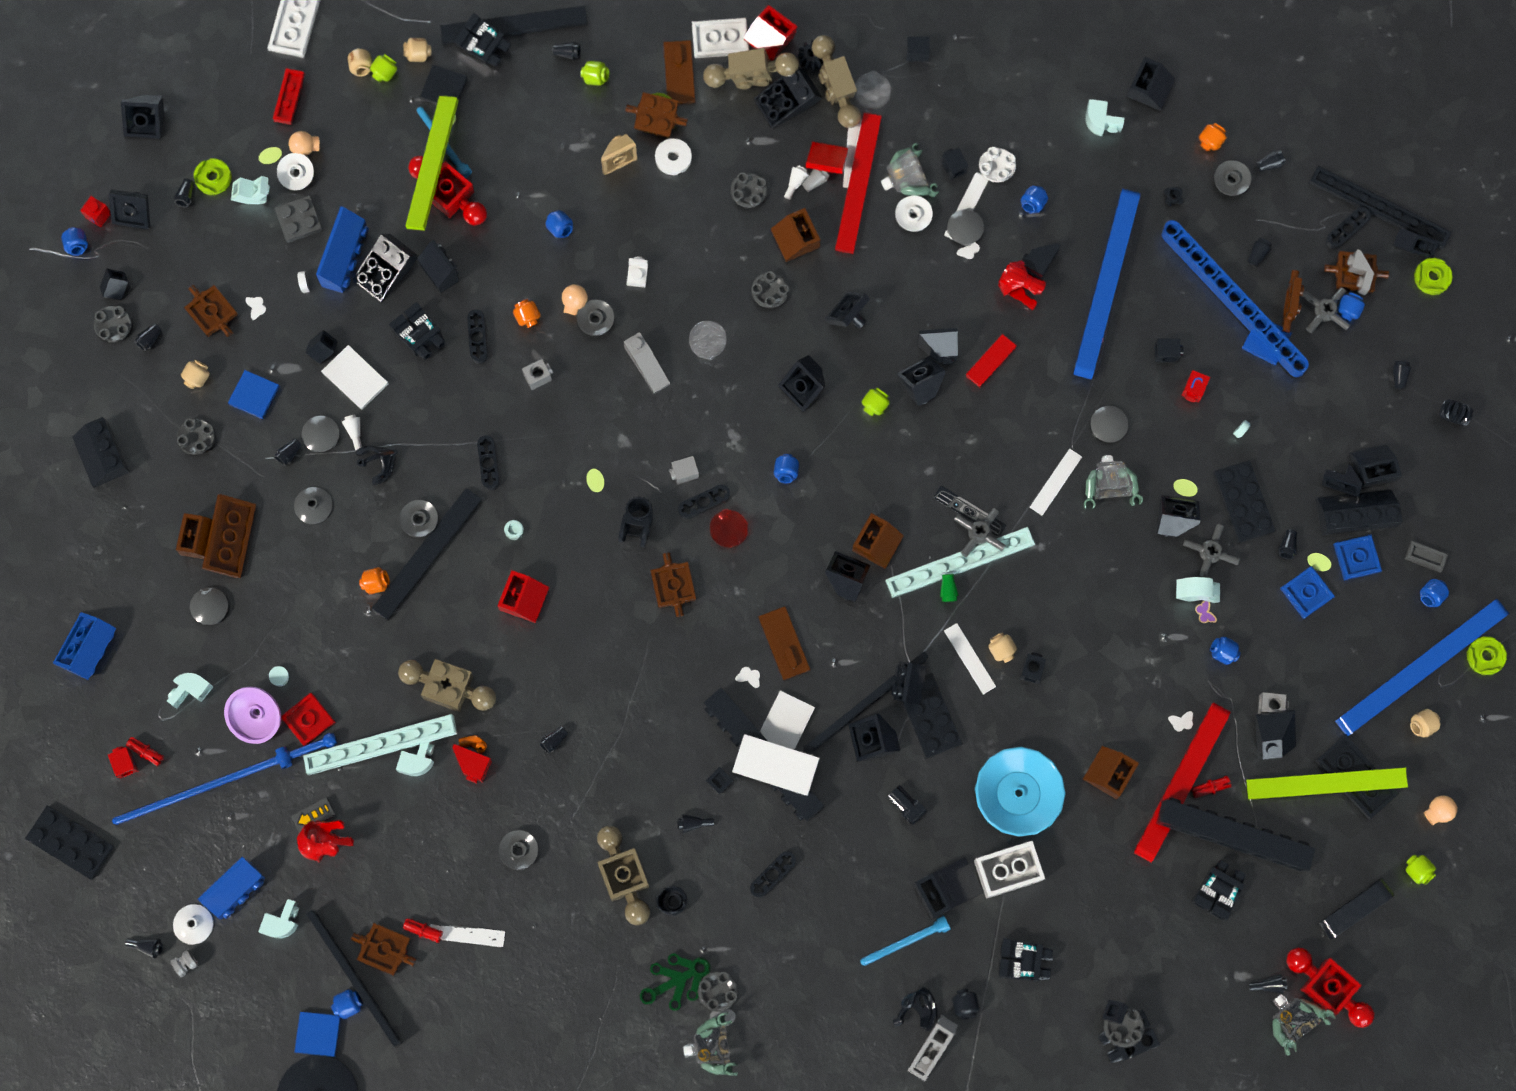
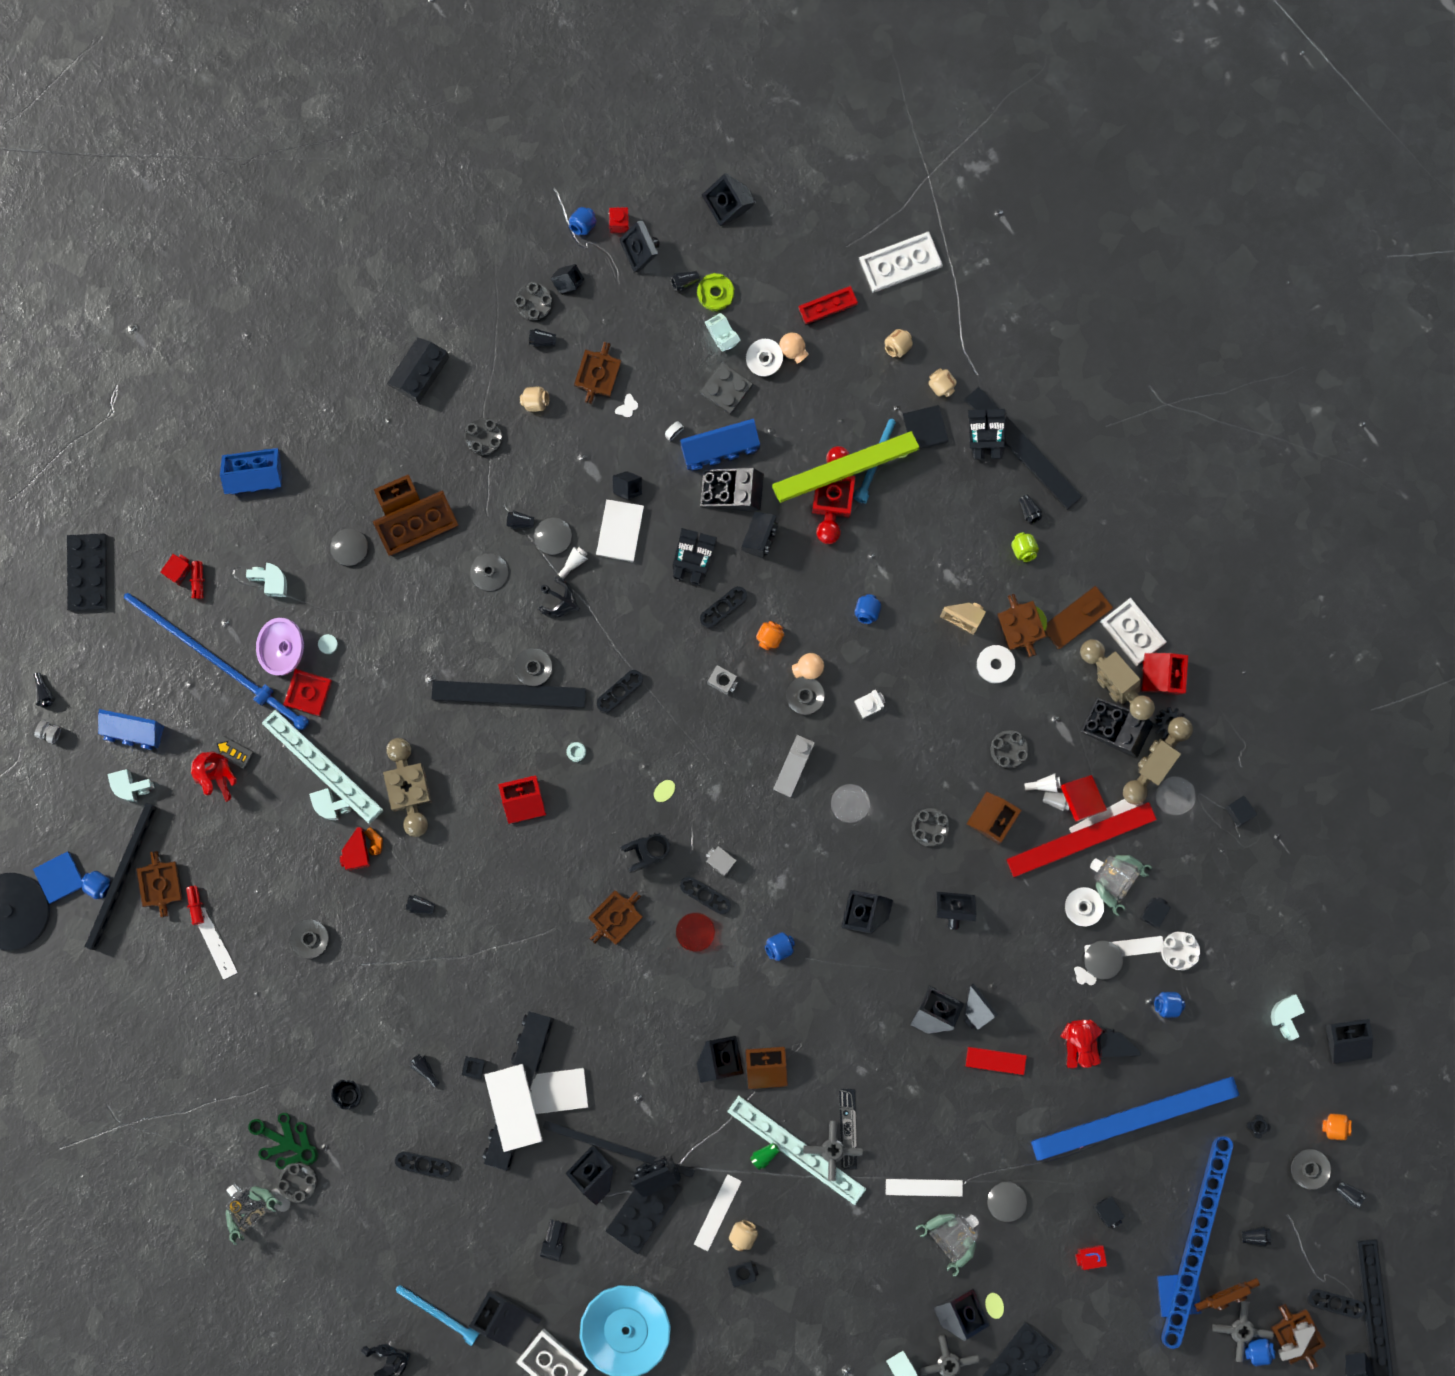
camera: 60 degrees right, 5 degrees up
white dish [173,904,213,944] -> none
blue tile [228,370,280,419] -> none
yellowish green sticker [259,147,282,164] -> none
orange head [359,567,390,594] -> none
lime head [370,54,397,83] -> none
dark tan brick [597,825,650,925] -> none
white sticker [735,667,760,688] -> none
reddish brown piece [758,606,810,681] -> none
lime head [862,388,890,416] -> none
light aqua tile [1233,420,1251,438] -> none

